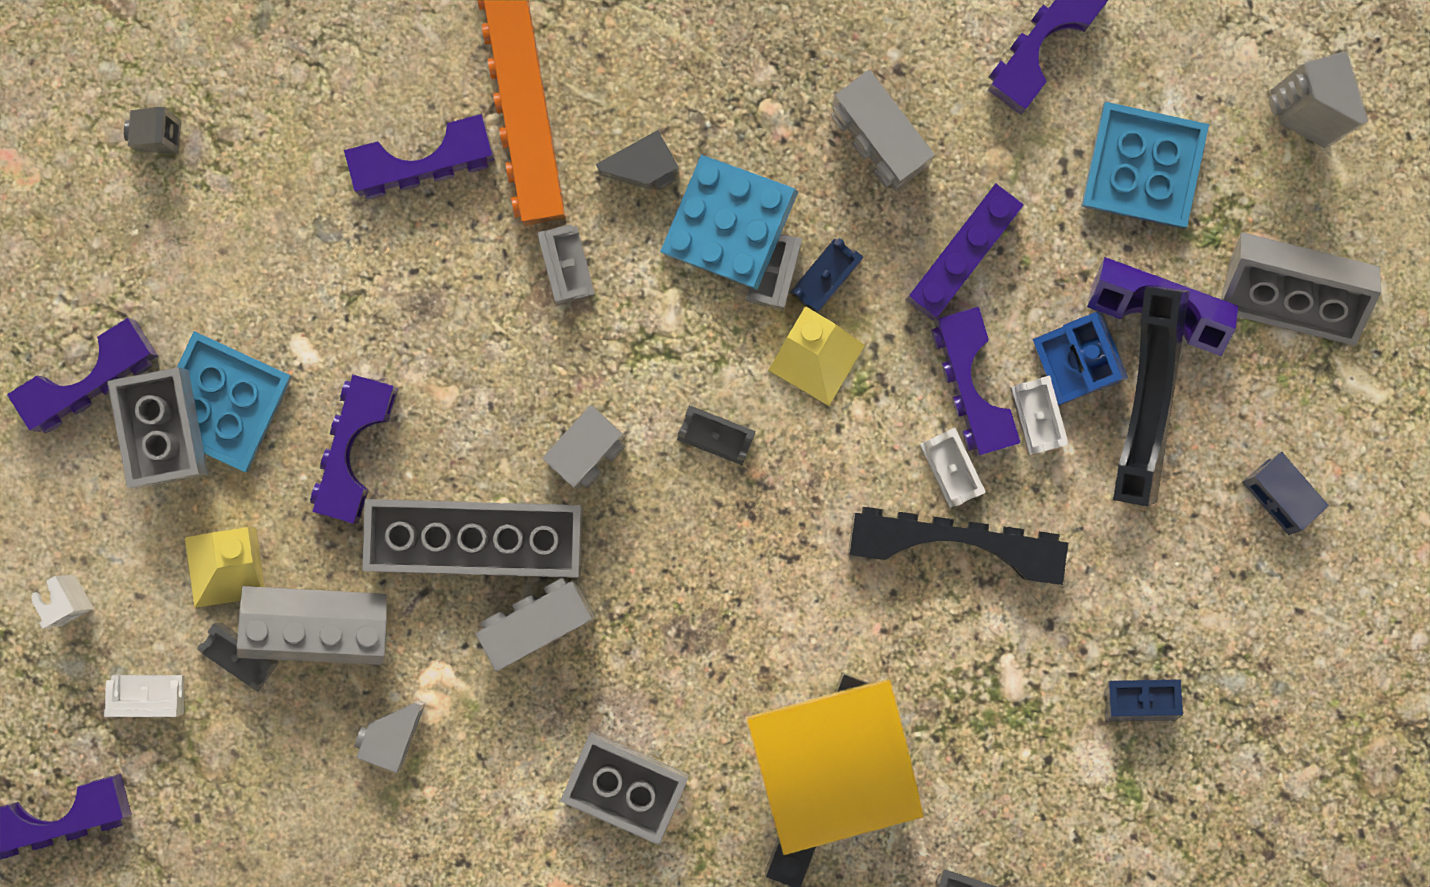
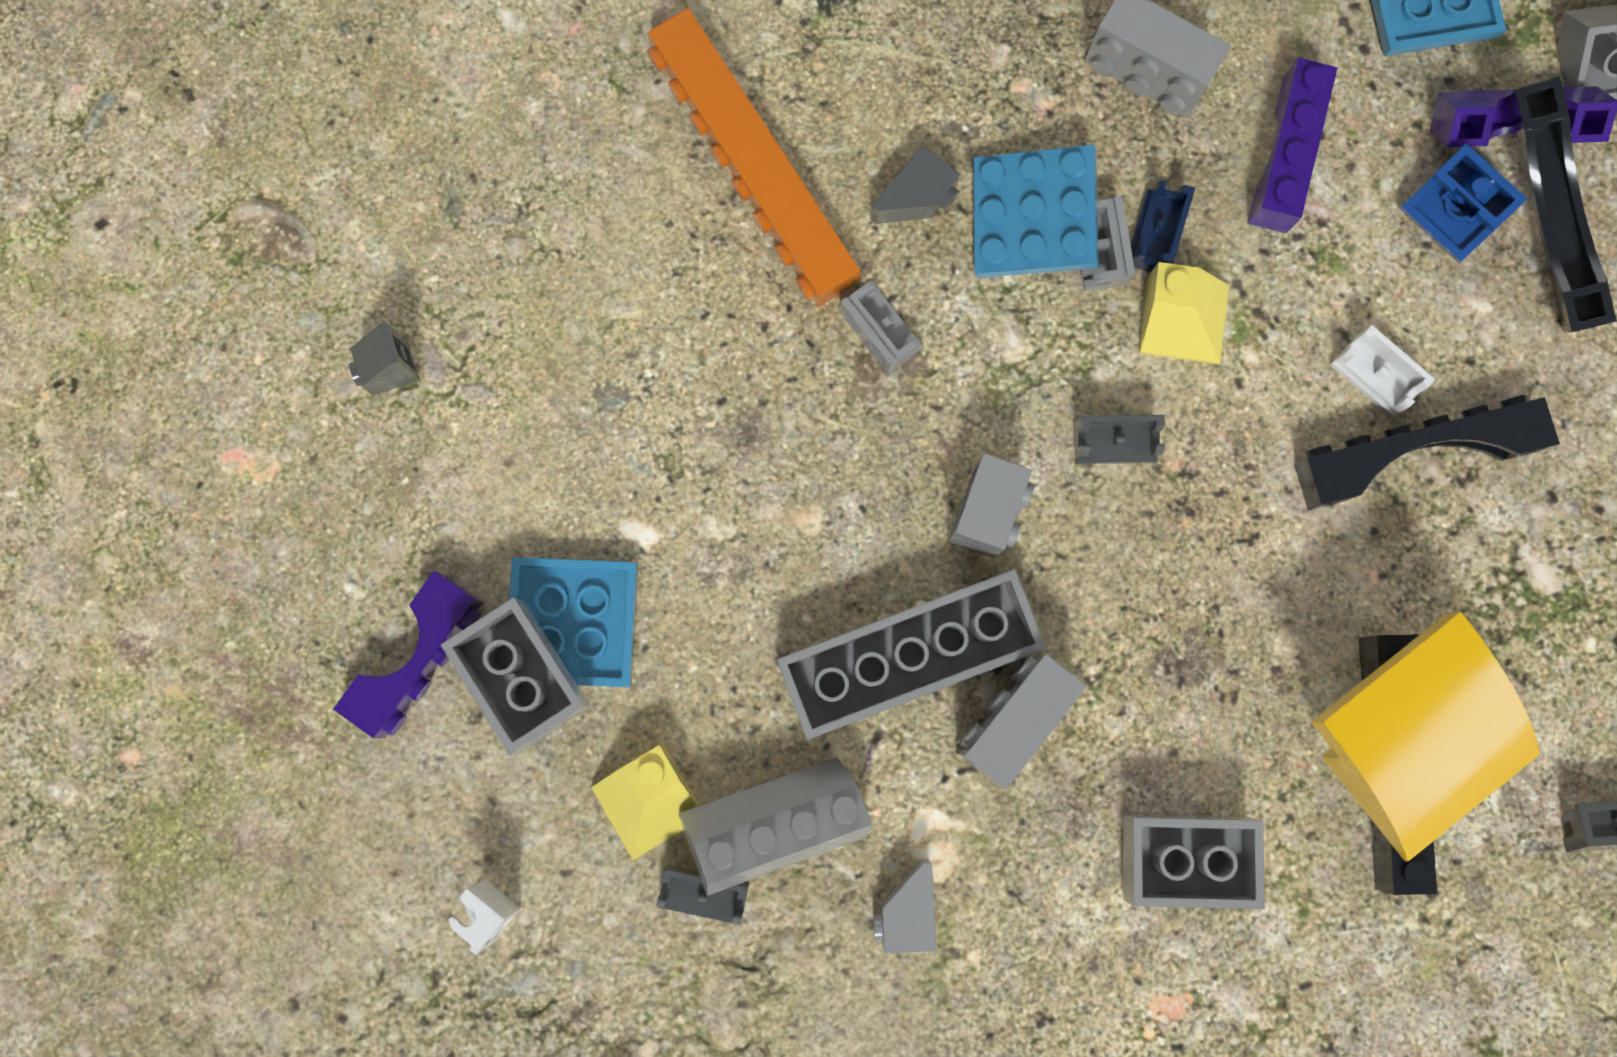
camera: 30 degrees left, 5 degrees down
white hinge [104,675,185,717] -> none
dark purple arch [310,374,398,524] -> none
dark purple arch [344,114,496,199] -> none
dark purple arch [931,306,1021,456] -> none
white hinge [1011,376,1069,455] -> none

